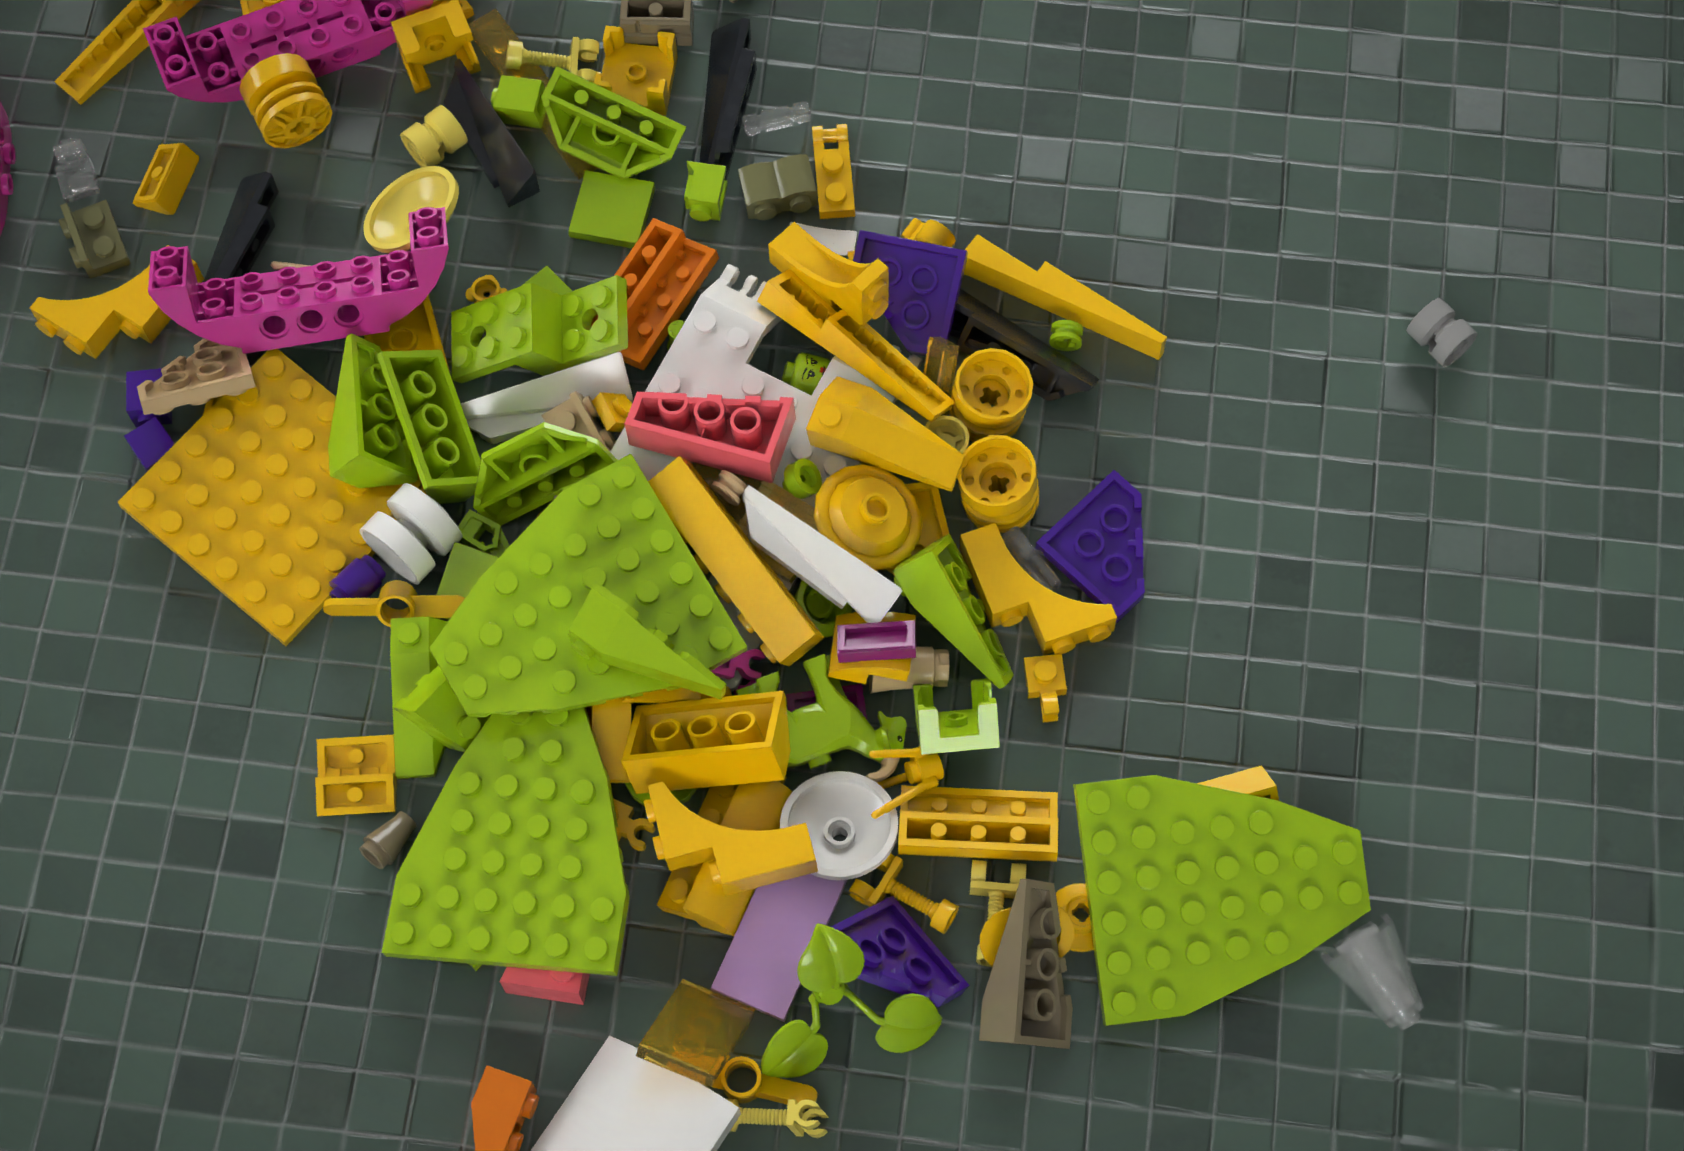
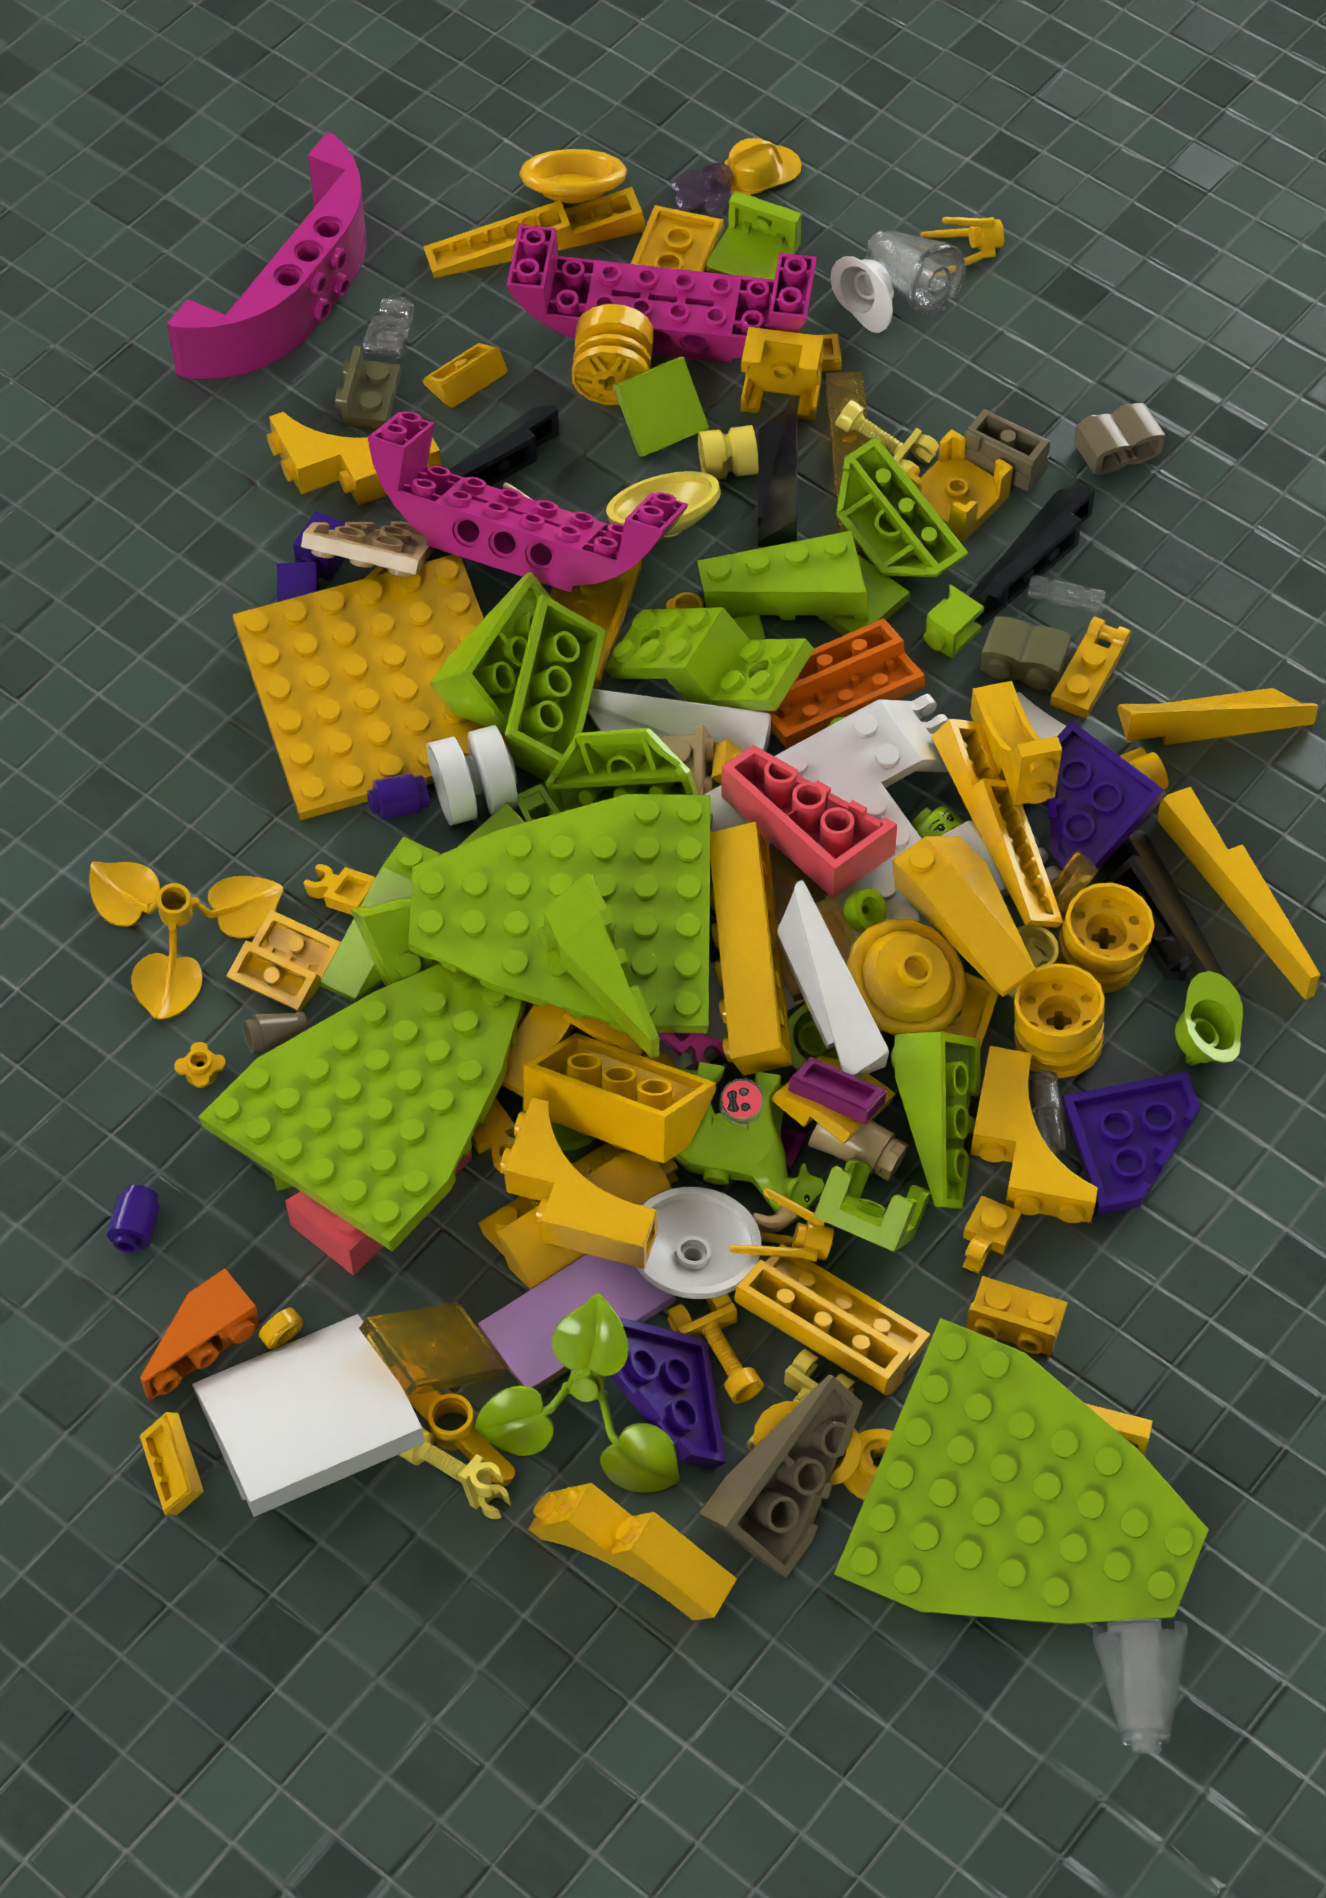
camera: 30 degrees right, 10 degrees down
yellow piece [323,580,465,627] -> none
lime brick [491,75,546,128] -> none
tan bush [711,470,747,506] -> none
lime bush [1049,320,1083,351] -> none
none -> yellow plant [89,862,283,1020]
none -> dark purple brick [107,1185,160,1253]
none -> yellow plate [174,1042,226,1088]
none -> yellow tile [258,1307,303,1350]
none -> yellow plate [303,864,376,916]
none -> yellow arch [528,1483,737,1621]
none -> lime tile [613,357,709,457]
none -> lime wedge [697,530,869,620]
none -> tile [719,1079,764,1125]
none -> yellow bracket [966,1276,1068,1355]
none -> yellow wedge [1117,688,1318,745]
none -> lime piece [1174,971,1243,1066]

